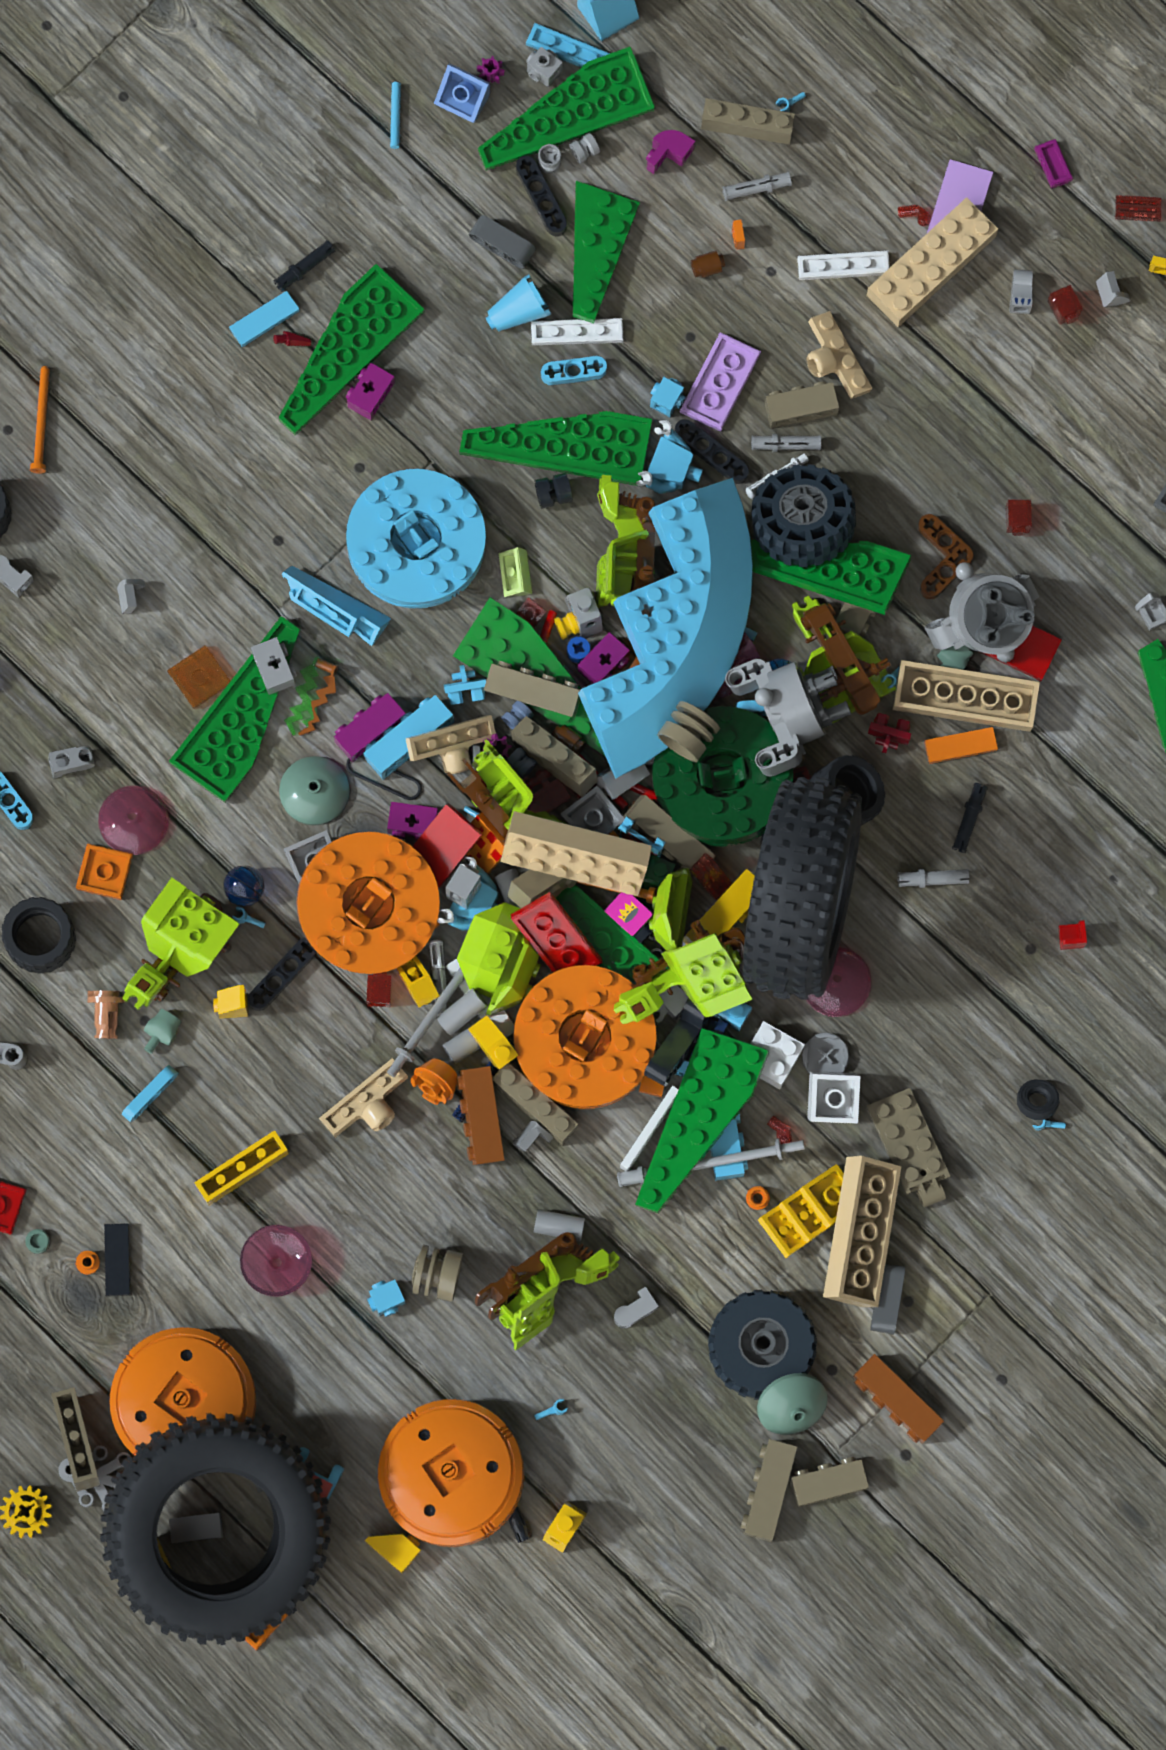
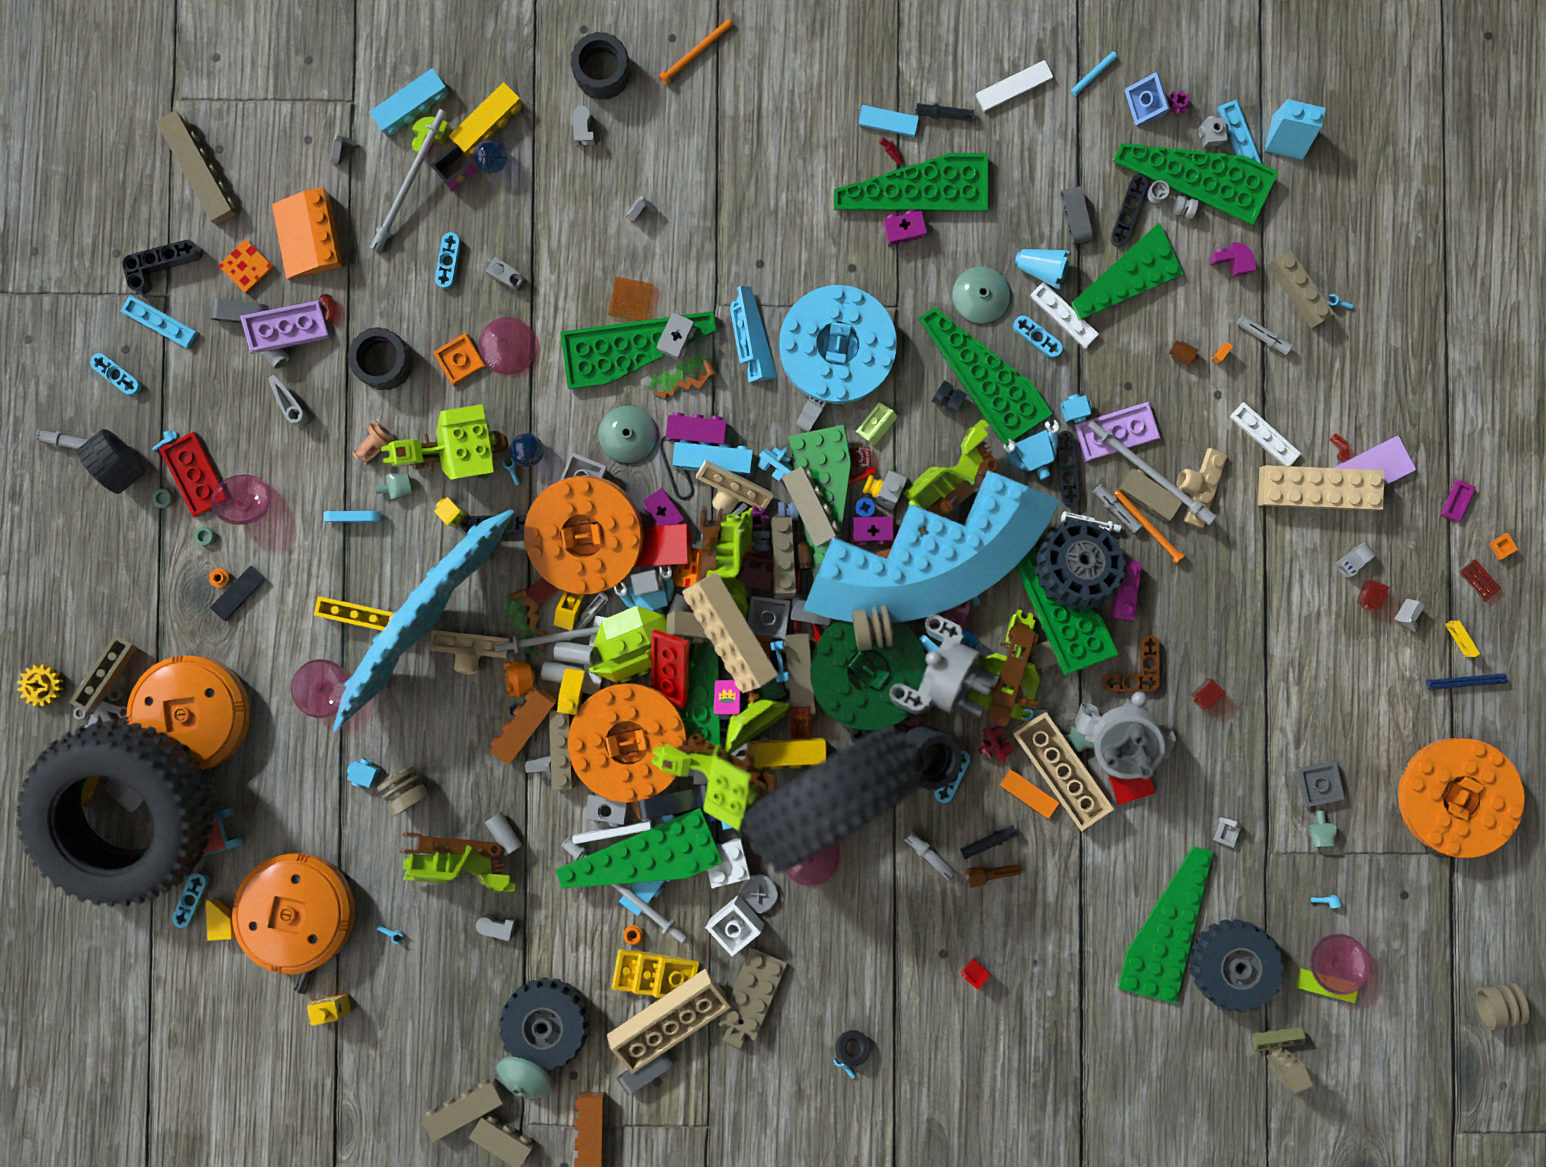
camera: 50 degrees right, 10 degrees up
clear red arm [767,1115,792,1144] -> none
none -> medium azure beam [172,872,209,928]
none -> clear pink dish [211,475,272,525]
none -> medium azure brick [333,510,514,732]
none -> piece [504,588,547,657]
none -> light grey brick [585,793,629,827]
none -> light grey leg [795,396,827,432]
none -> medium azure beam [934,750,970,803]
none -> sand green dish [952,266,1010,324]
none -> reddish brown piece [965,864,1021,888]
none -> white tile [975,60,1053,112]
none -> light grey bar [1087,421,1217,525]
none -> magenta brick [1110,560,1141,621]
none -> orange bar [1113,490,1185,563]
none -> orange plate [1488,533,1518,560]

